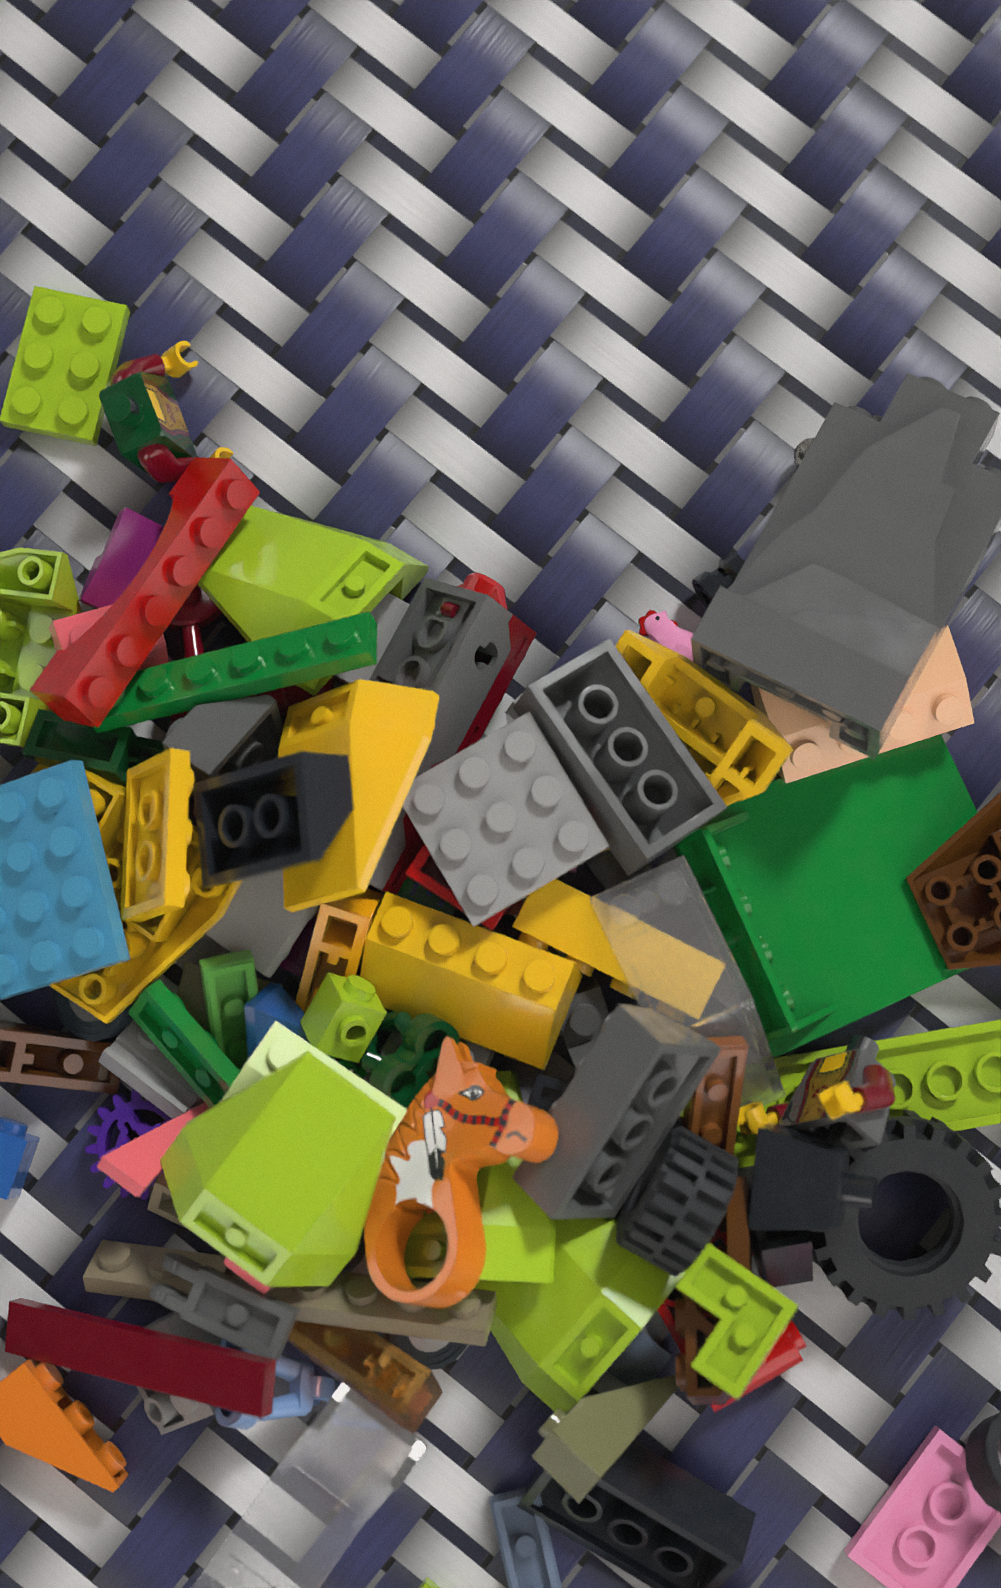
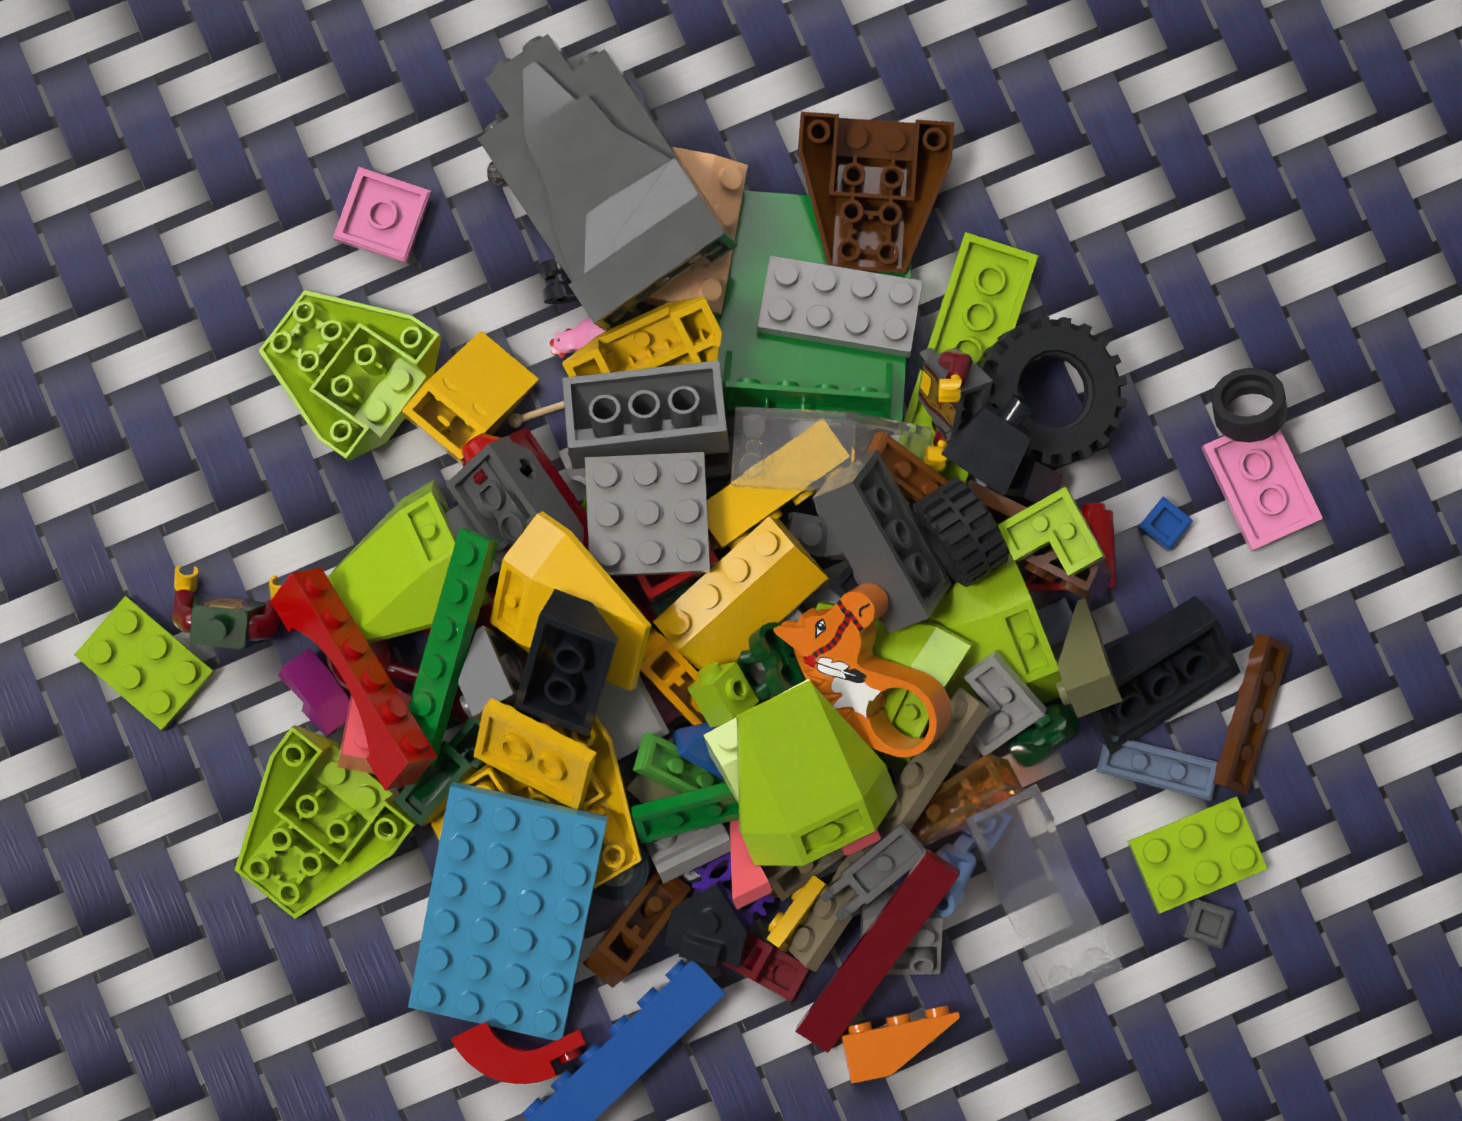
camera: 65 degrees left, 0 degrees up
none -> lime wedge [258,290,442,461]
none -> bright pink plate [333,167,432,265]
none -> yellow slope [402,331,539,466]
none -> tan hinge [508,401,565,428]
none -> black plate [664,880,750,967]
none -> dark red slope [721,933,812,1003]
none -> light grey plate [757,256,922,358]
none -> yellow plate [767,875,828,953]
none -> light grey plate [964,650,1047,757]
none -> dark green piece [1007,704,1079,768]
none -> blue tile [1137,496,1193,552]

